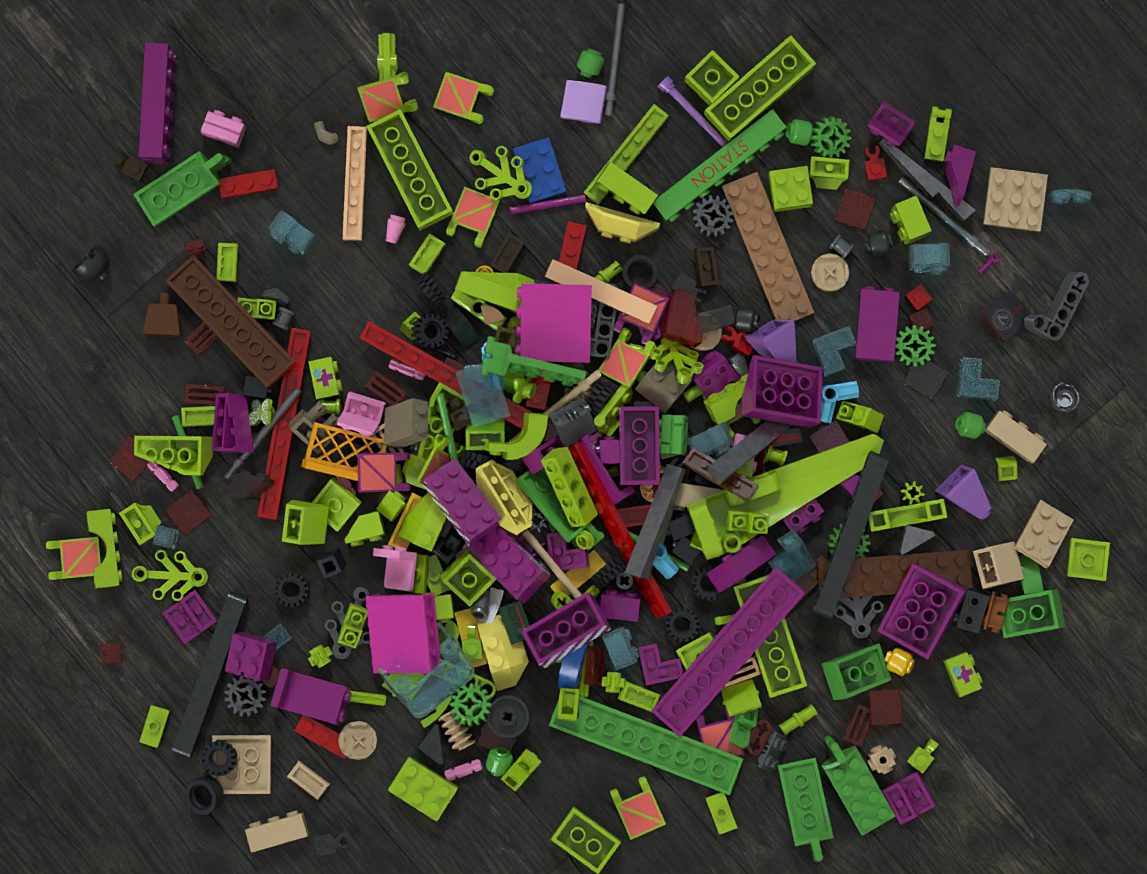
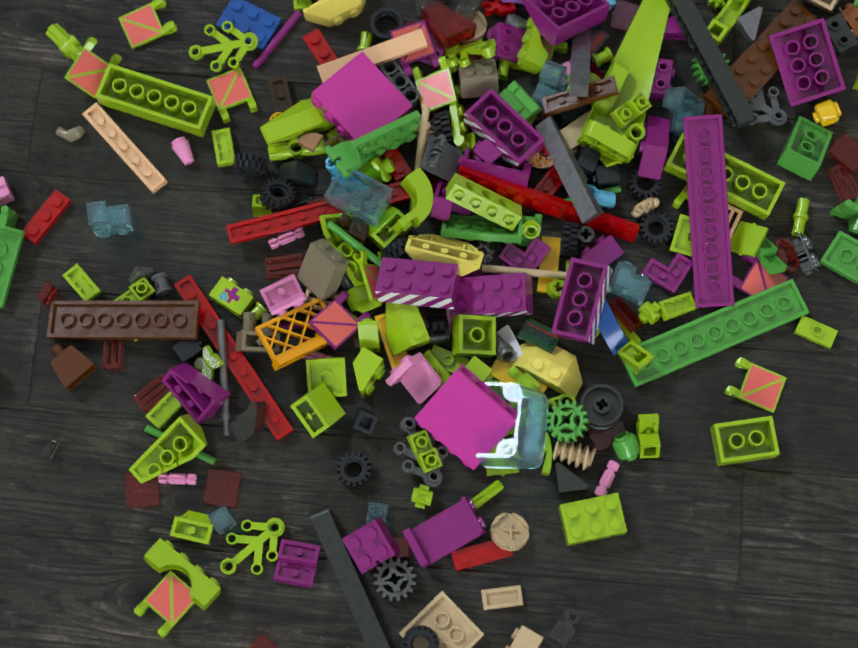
camera: 45 degrees left, 10 degrees down
none -> tan gear [631,197,660,218]

